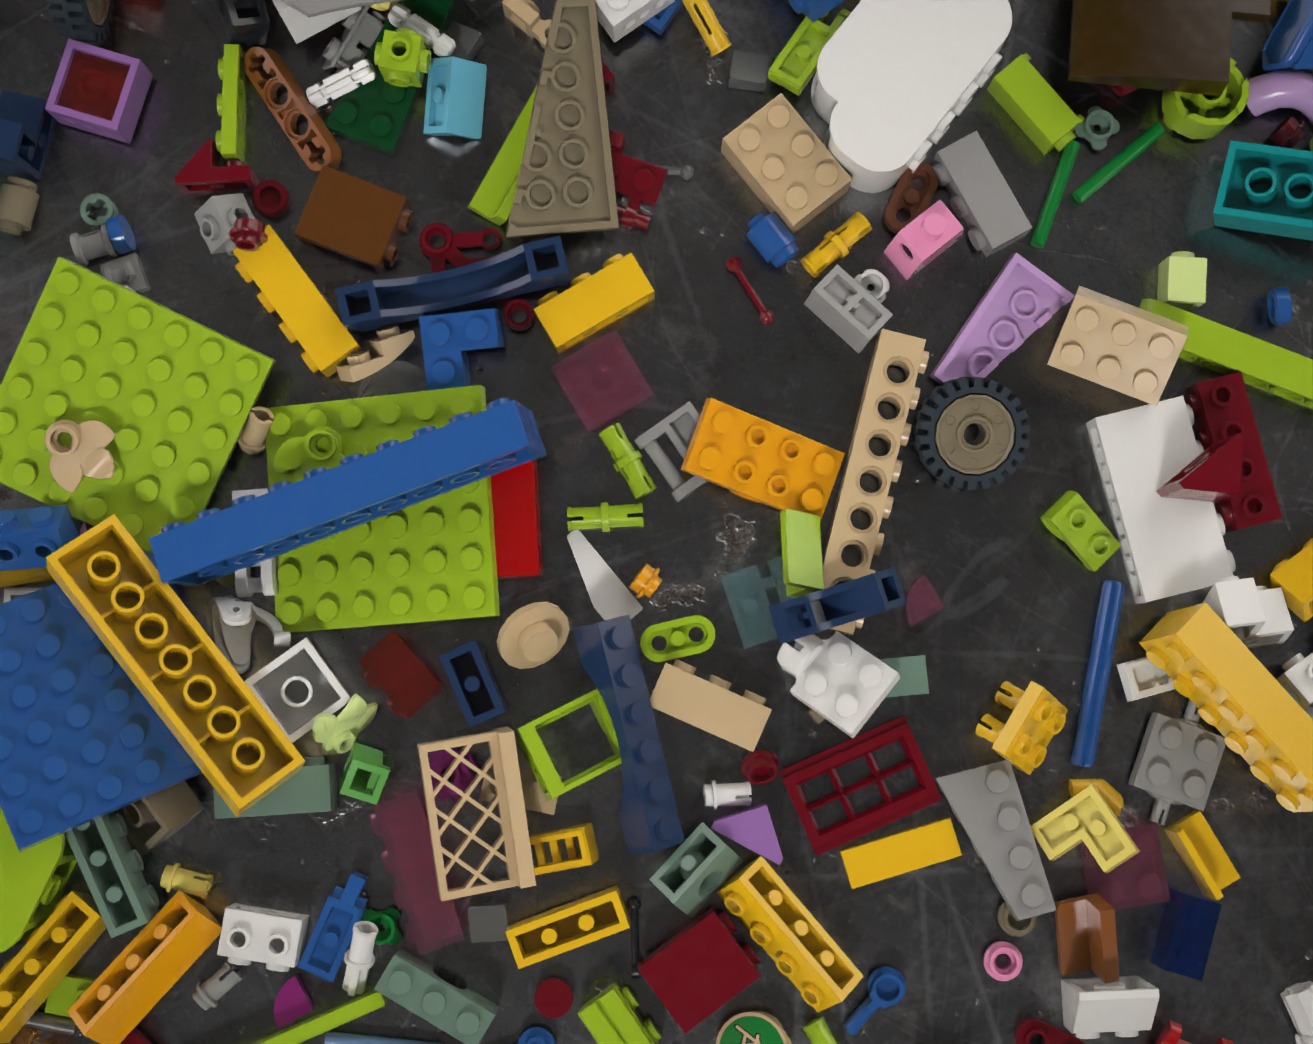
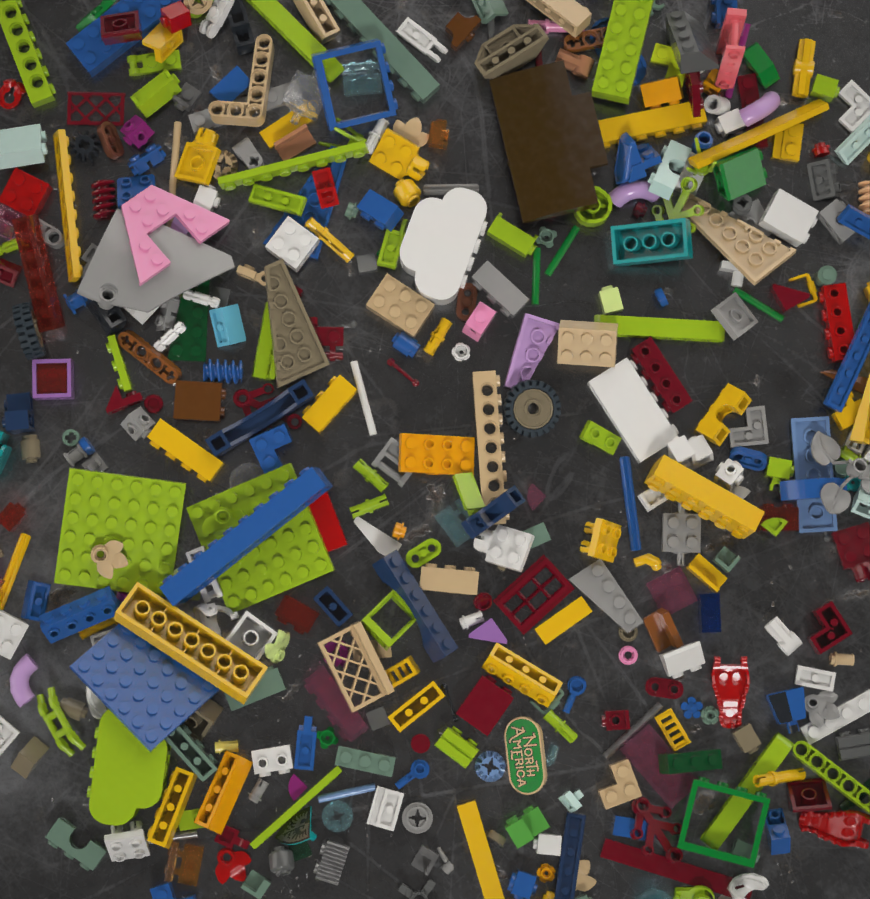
camera: 25 degrees left, 0 degrees up
dark red plate [229,218,268,251] -> none
tan pin [238,406,275,455] -> none
tan slope [336,325,415,383] -> none
bright green brick [339,742,390,805] -> none
white axle [342,921,378,996] -> none
lime brick [374,28,431,88] -> none
tan piece [497,602,570,669] -> none
clear pink plate [550,329,653,433] -> none
sand green brick [649,822,744,918] -> none
light grey hinge [804,264,893,354] -> none
light yellow plate [1031,784,1140,873] -> none
dark red slope [1156,433,1244,502] -> none
none -> blue piece [203,359,243,384]
none -> white bar [350,360,377,436]
none -> sand green piece [529,689,564,715]
none -> sand green panel [712,546,741,573]

